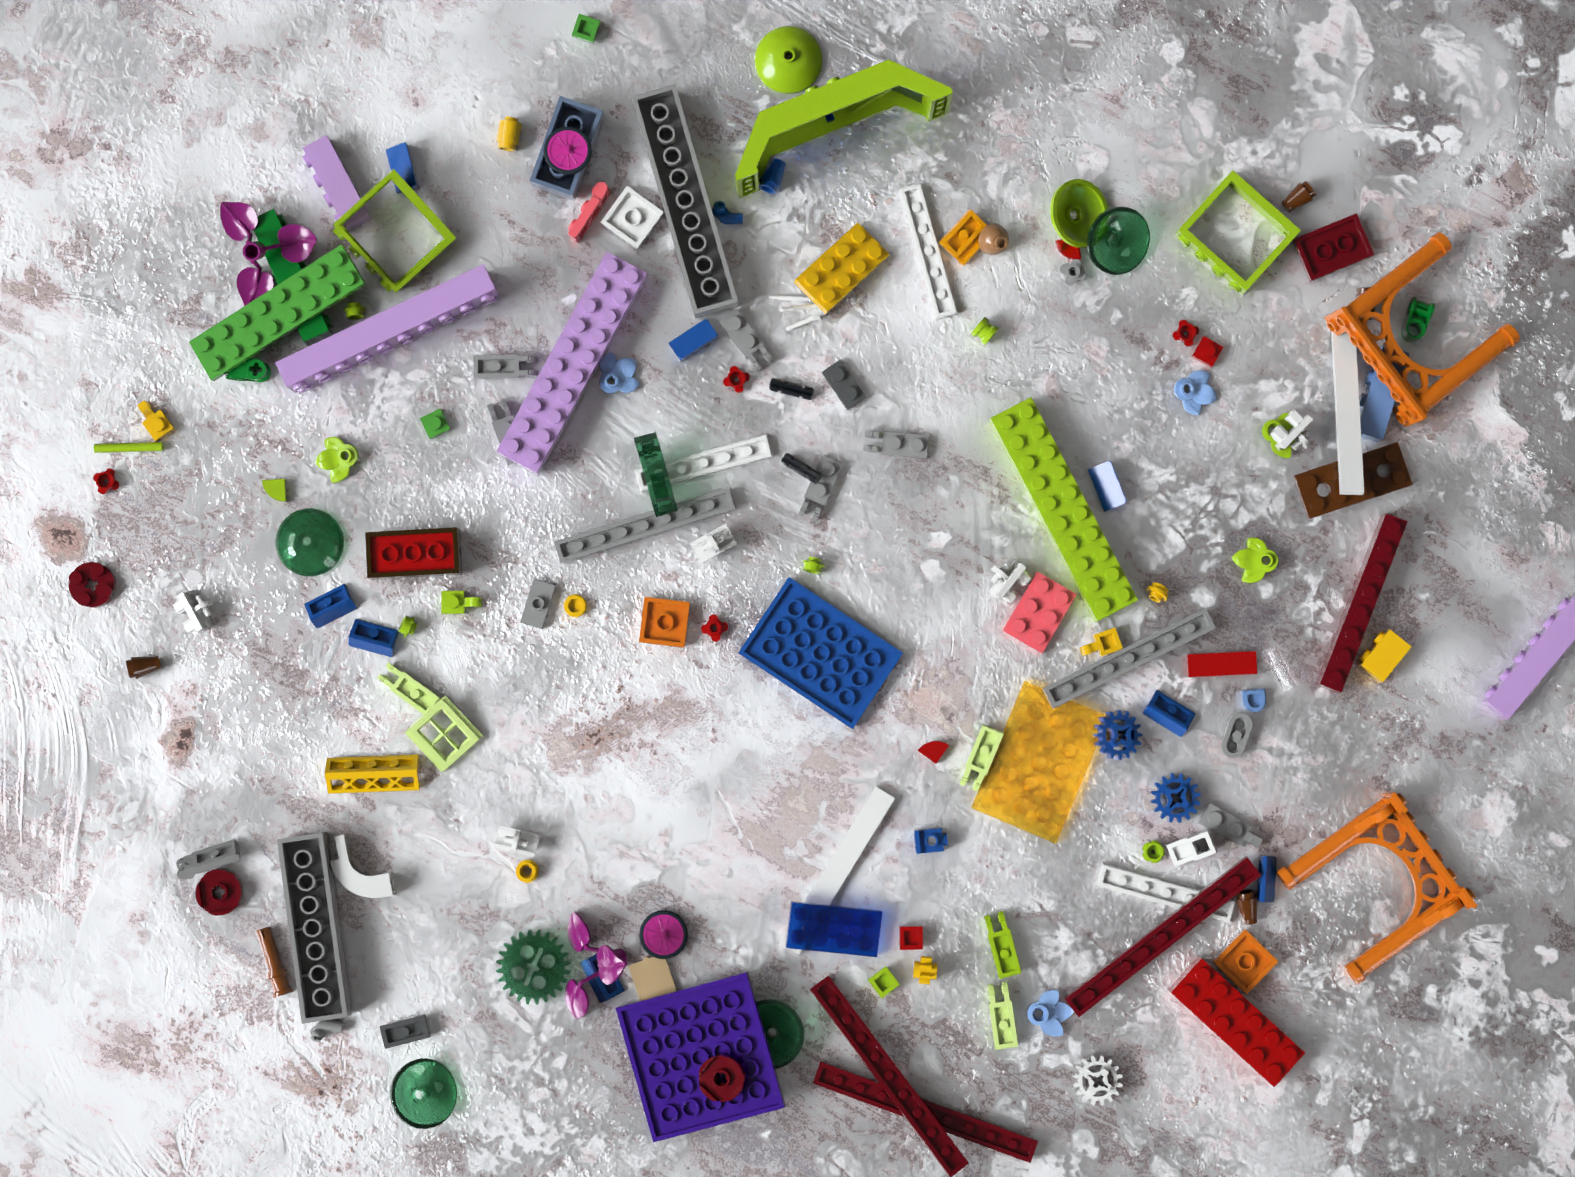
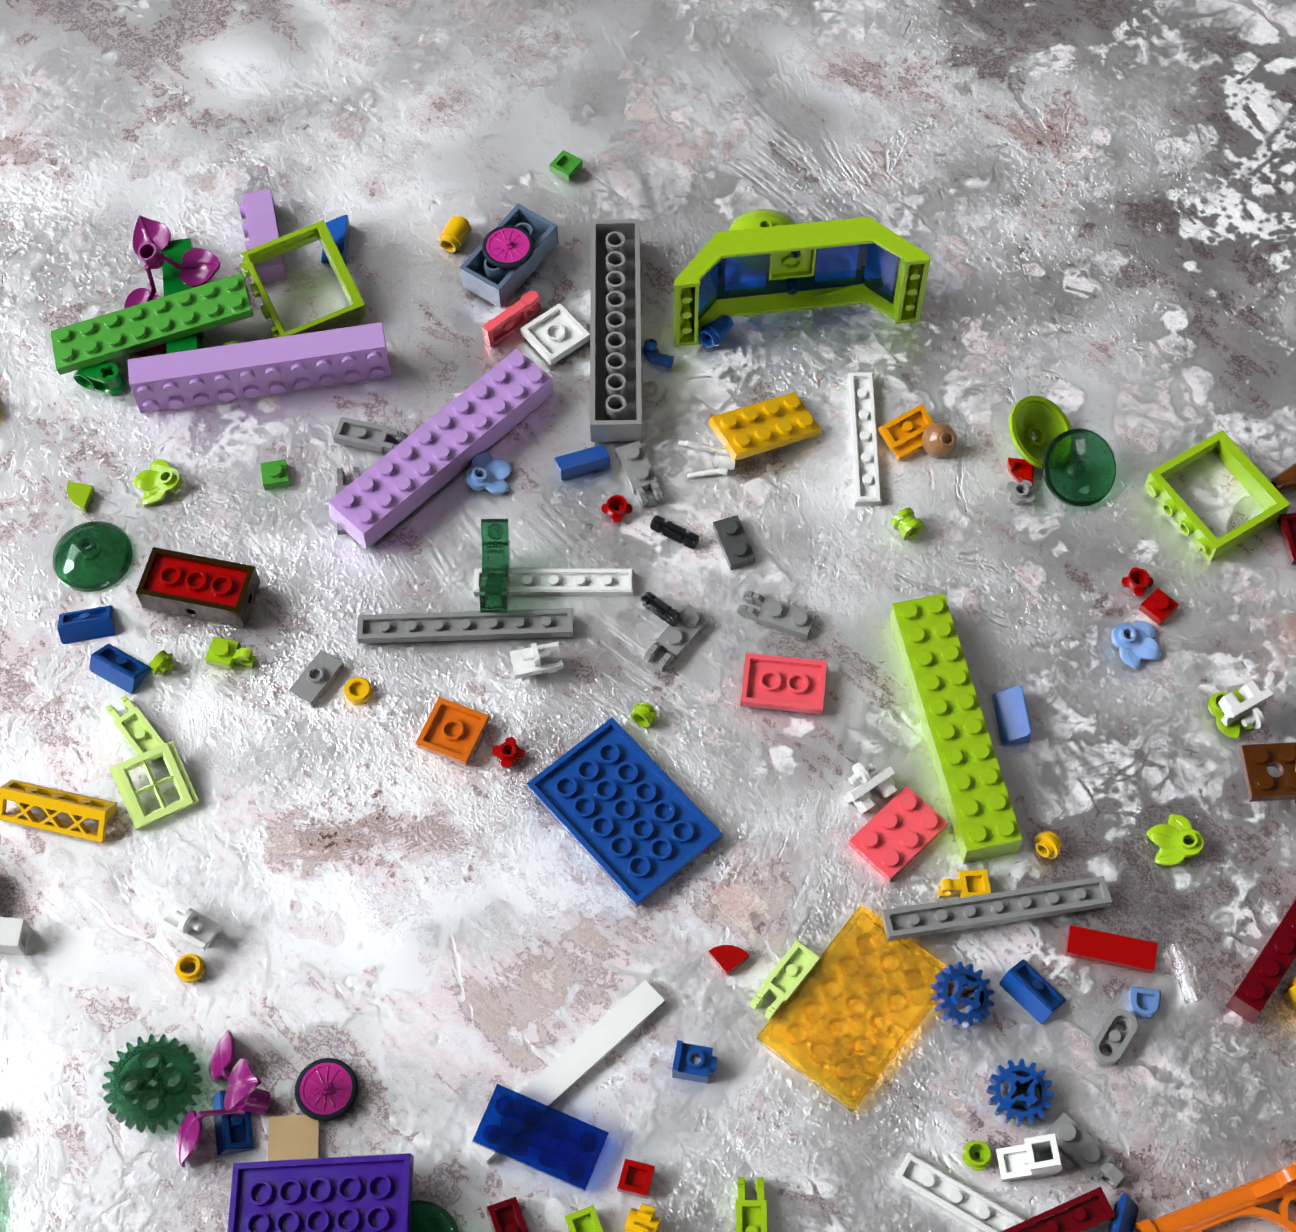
camera: 10 degrees right, 25 degrees down
none -> coral plate [740,653,827,714]

